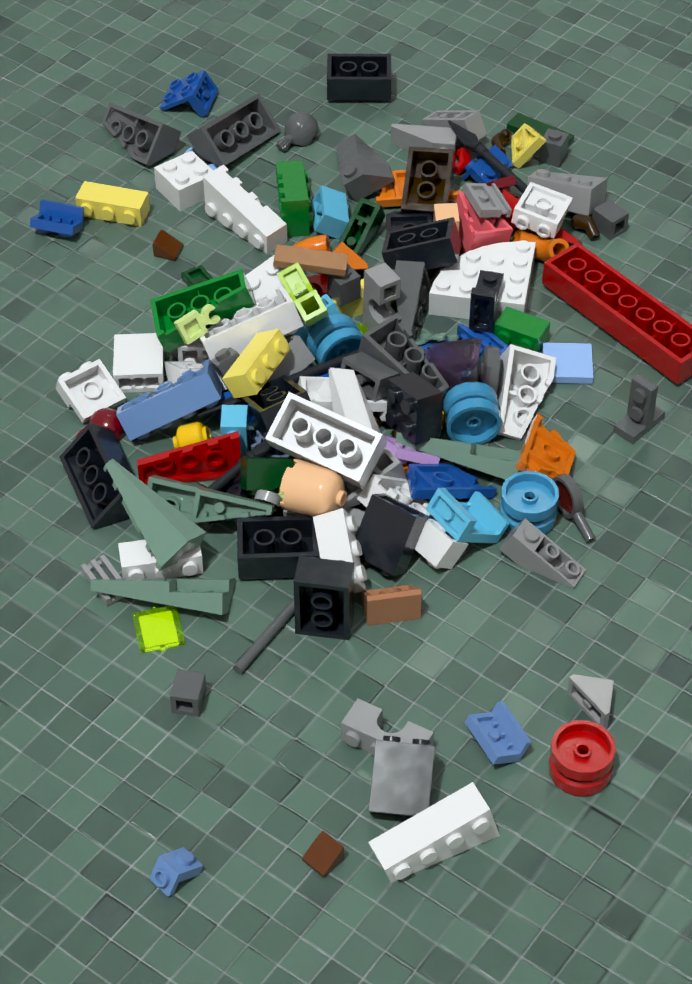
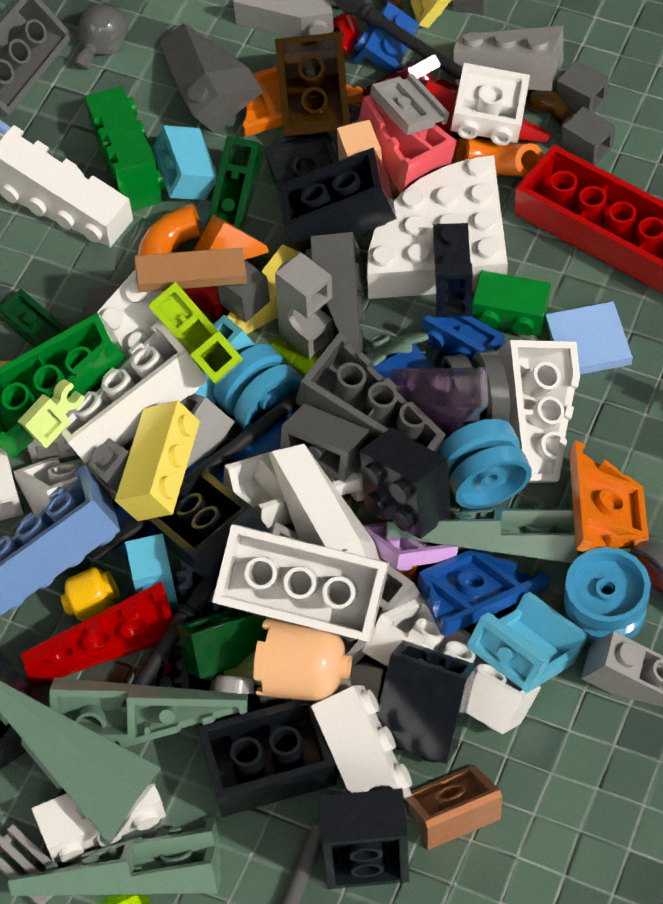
camera: 10 degrees left, 10 degrees up
none -> dark grey brick [561,107,615,165]

